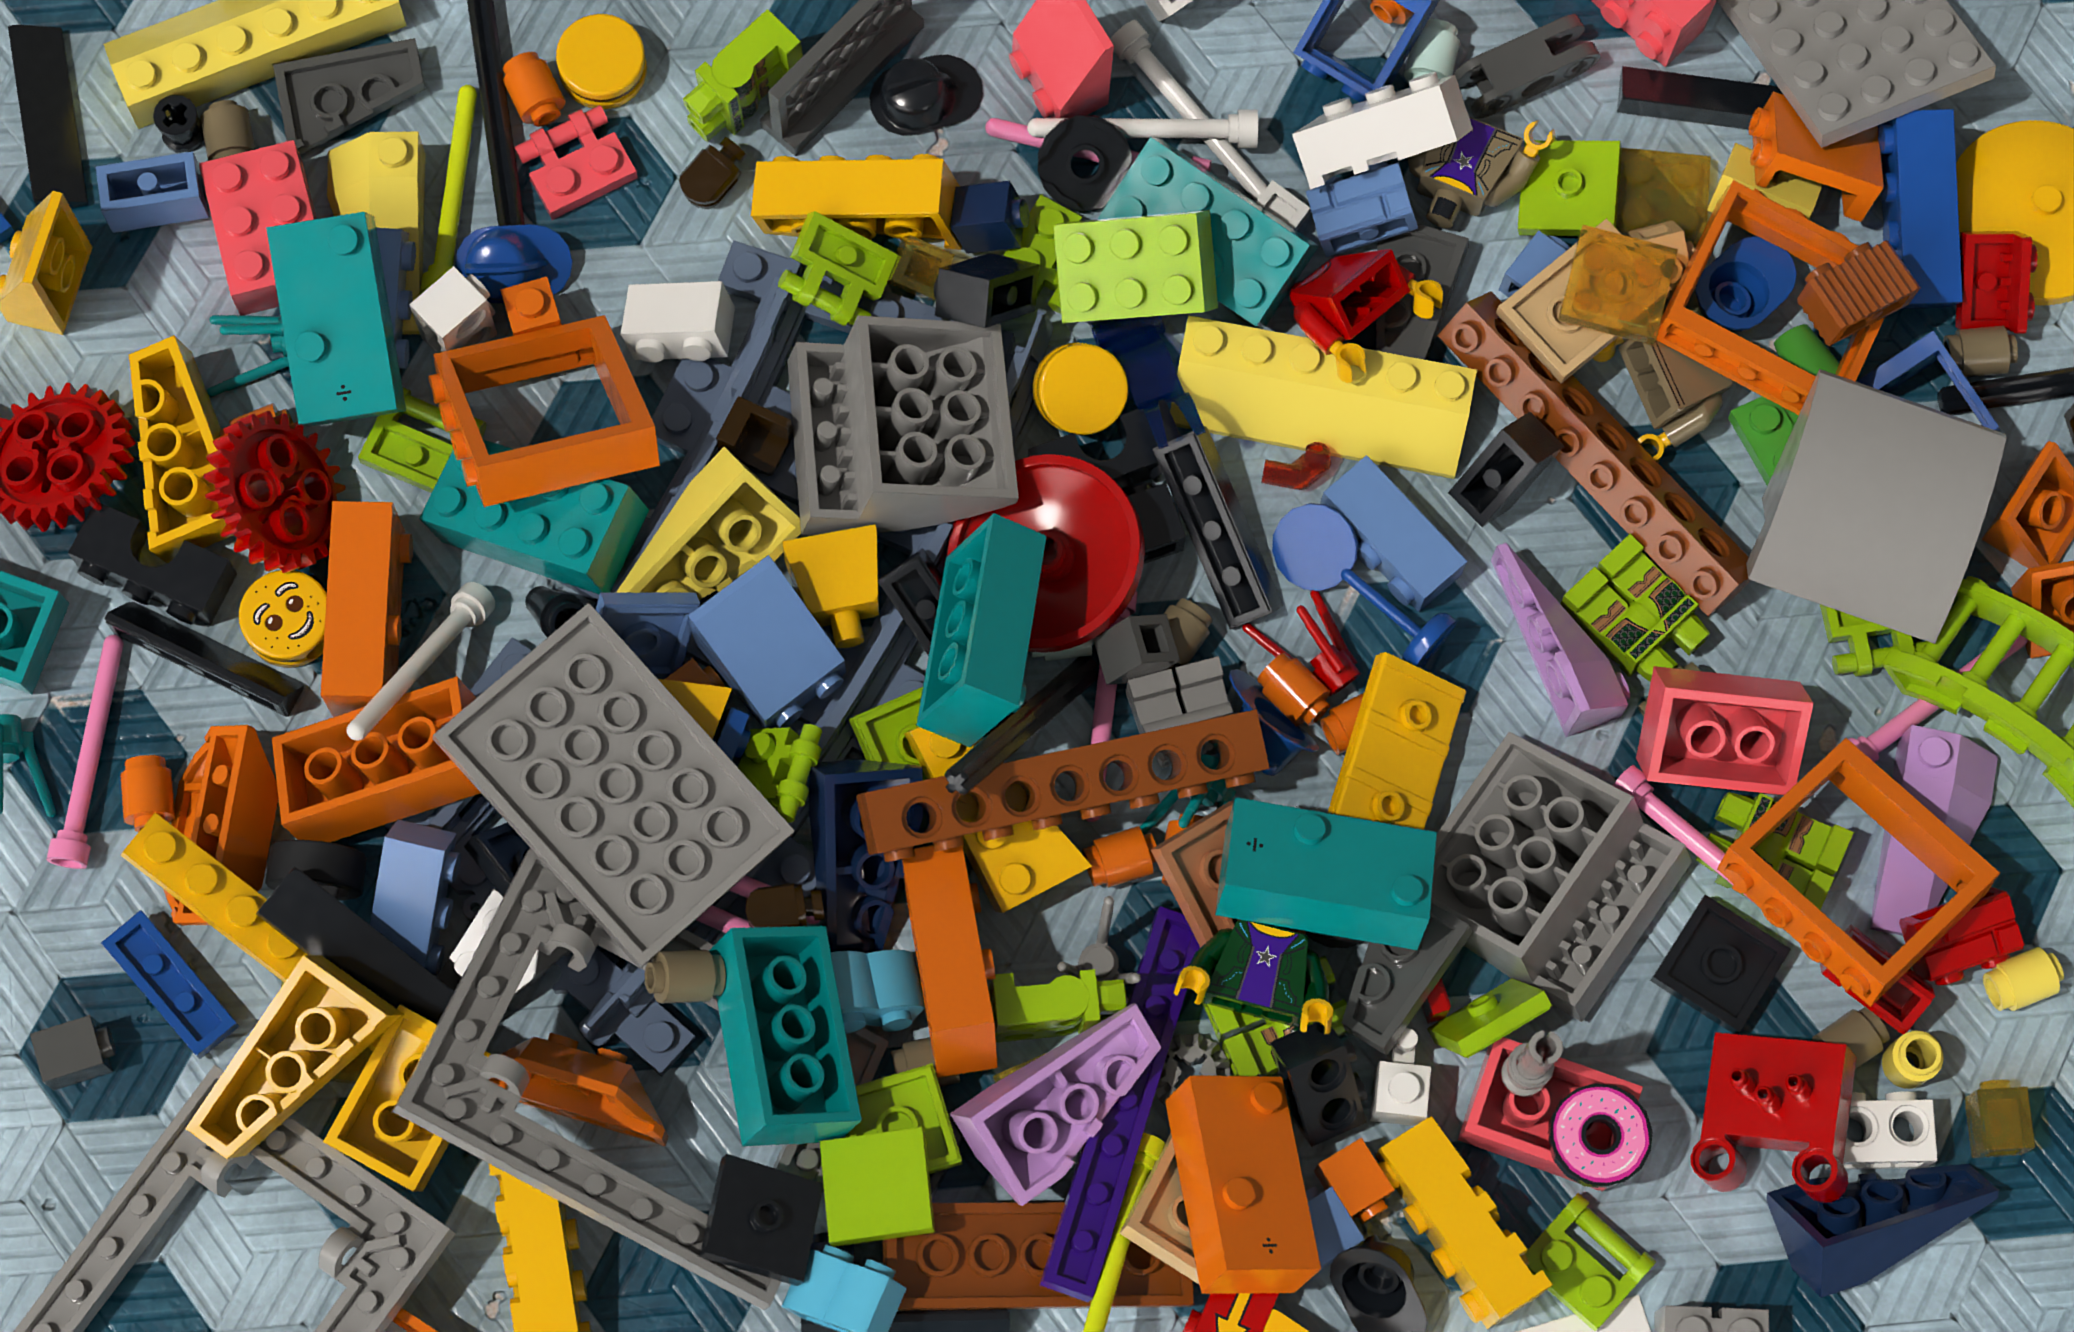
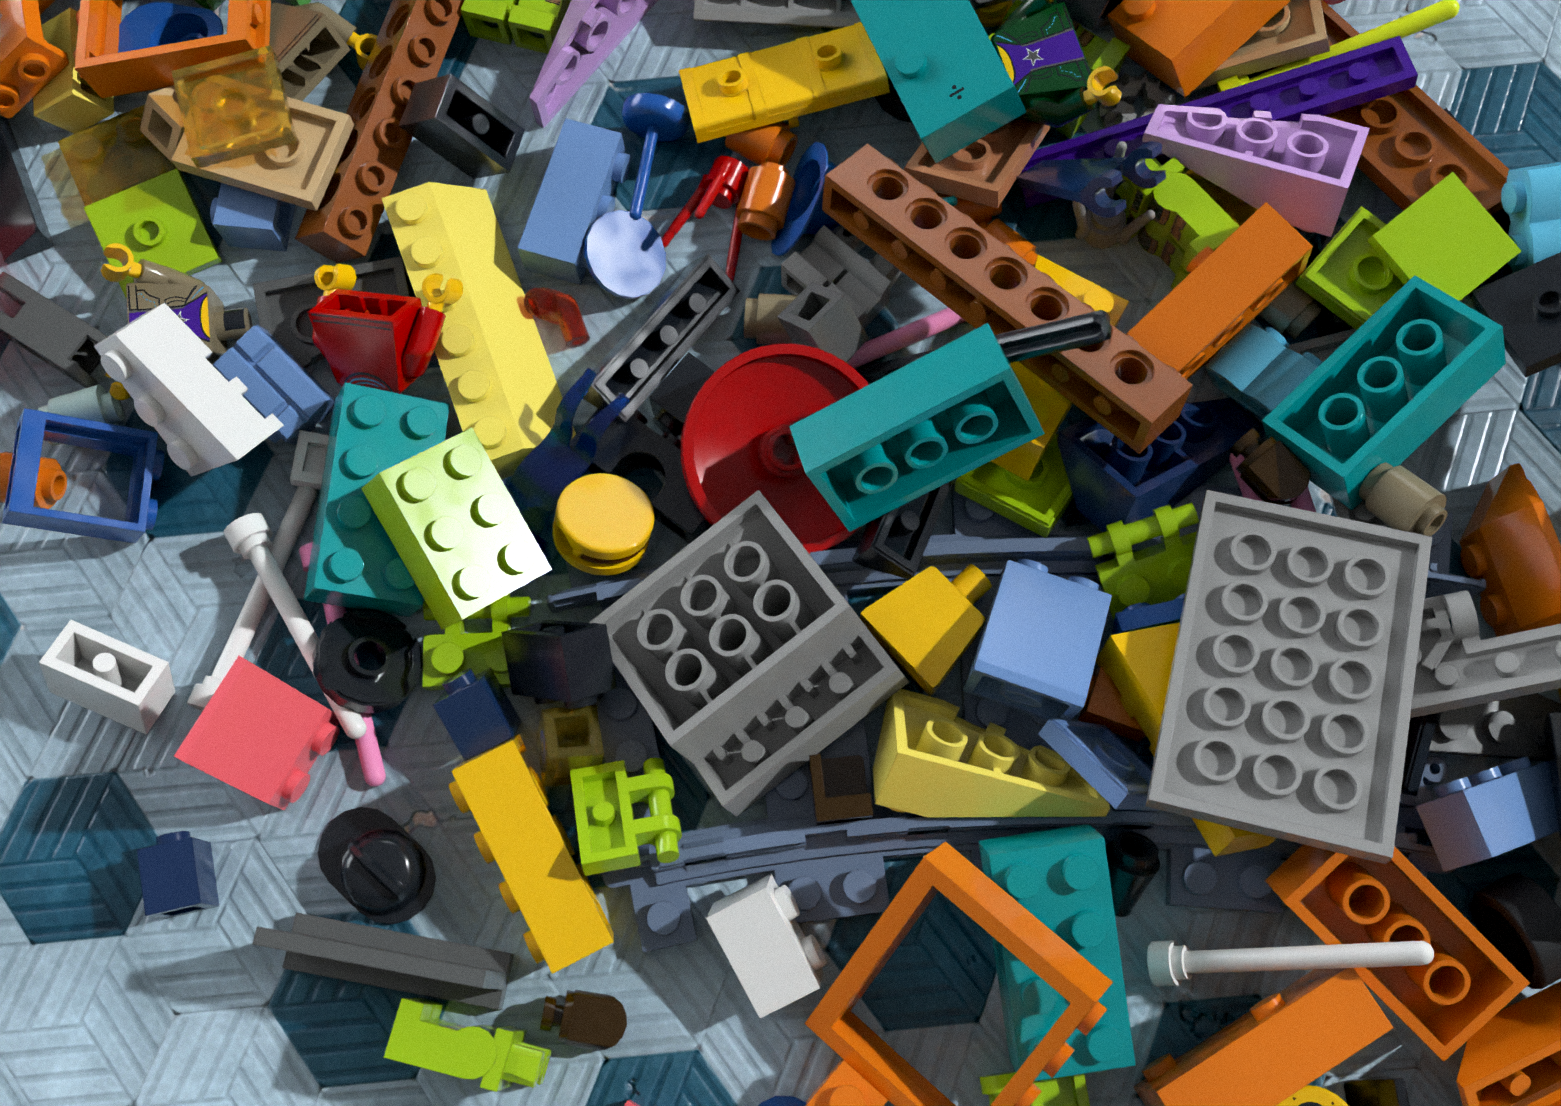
camera: 115 degrees left, 0 degrees up
none -> dark blue flag [1017,141,1166,218]

